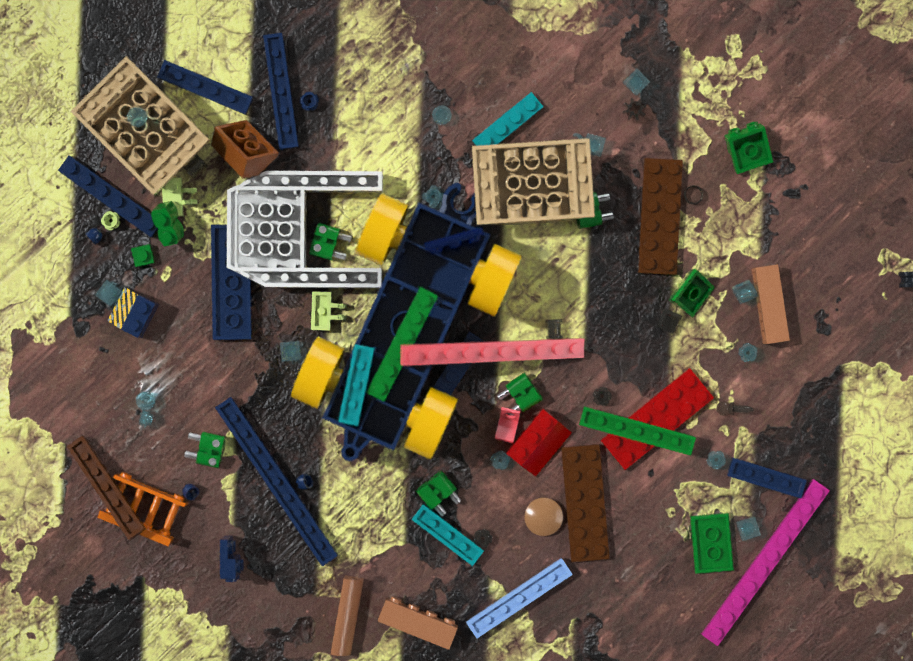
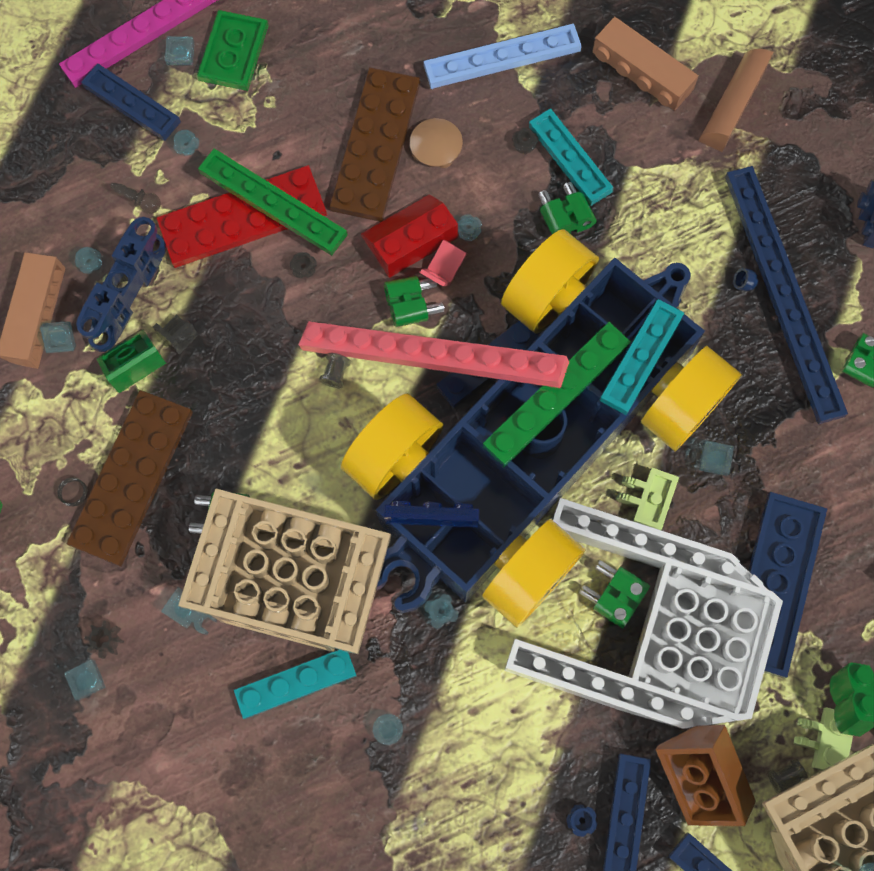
camera: 155 degrees left, 15 degrees down
none -> dark blue piece [76,217,166,352]

